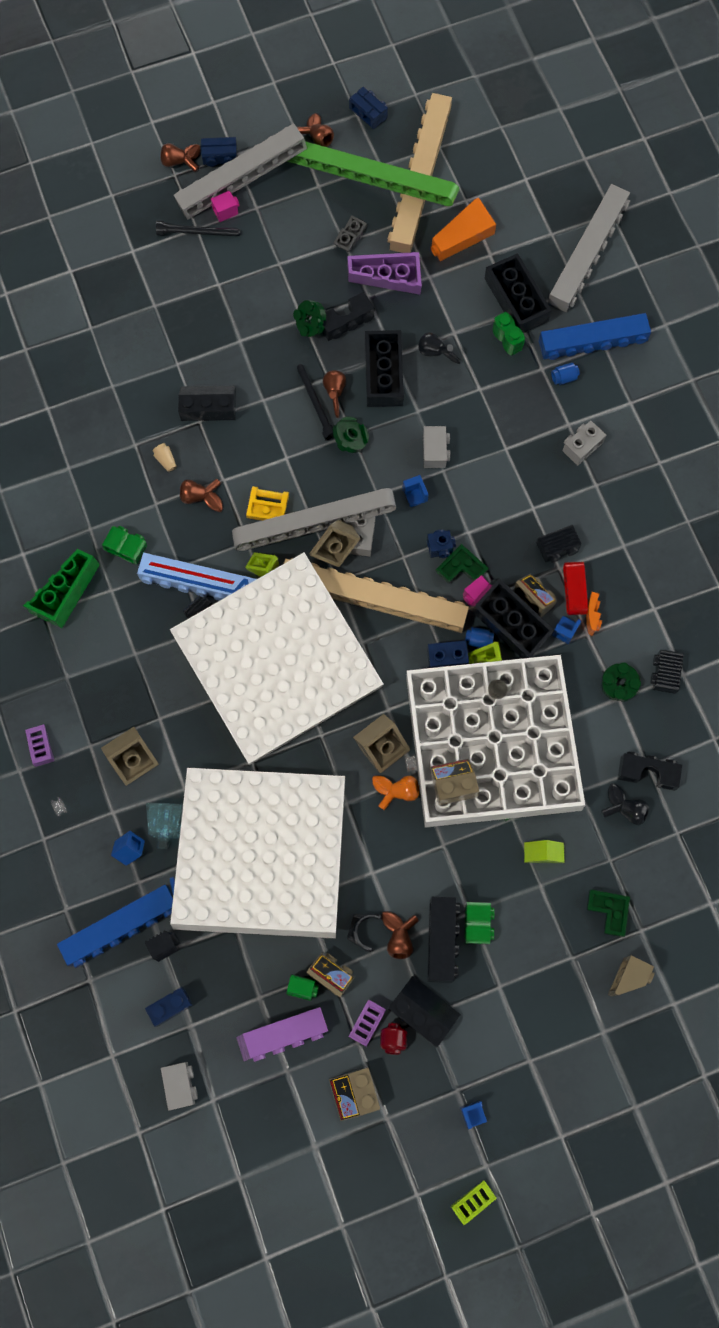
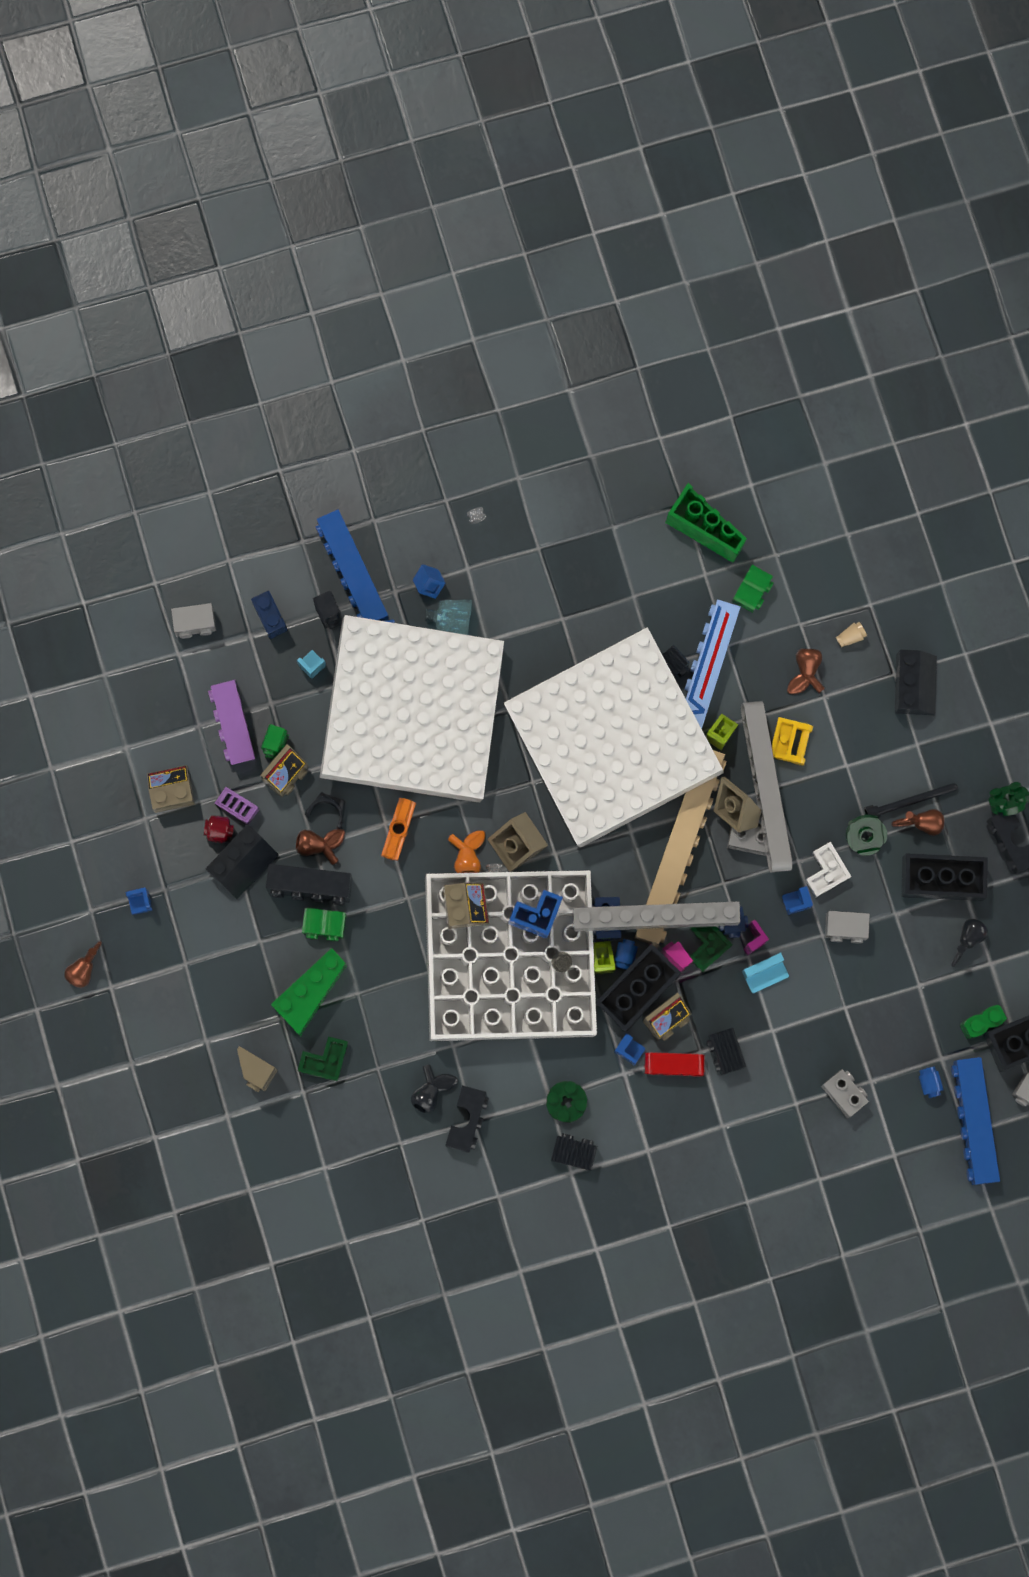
camera: 90 degrees right, 5 degrees up
medium lavender slope [25,724,54,767] -> none
dark tan slope [101,727,159,786] -> none
lime slope [451,1180,497,1225] -> none
lime slope [524,840,564,863] -> none
orange slope [586,592,602,636] -> none
none -> copper piece [64,941,102,988]
none -> green wedge [271,948,347,1037]
none -> medium azure panel [297,650,326,679]
none -> orange piece [381,798,416,861]
none -> blue brick [508,890,563,938]
none -> light grey brick [573,902,740,932]
none -> medium azure panel [742,953,789,993]
none -> magenta panel [744,919,769,955]
none -> white plate [805,842,851,898]

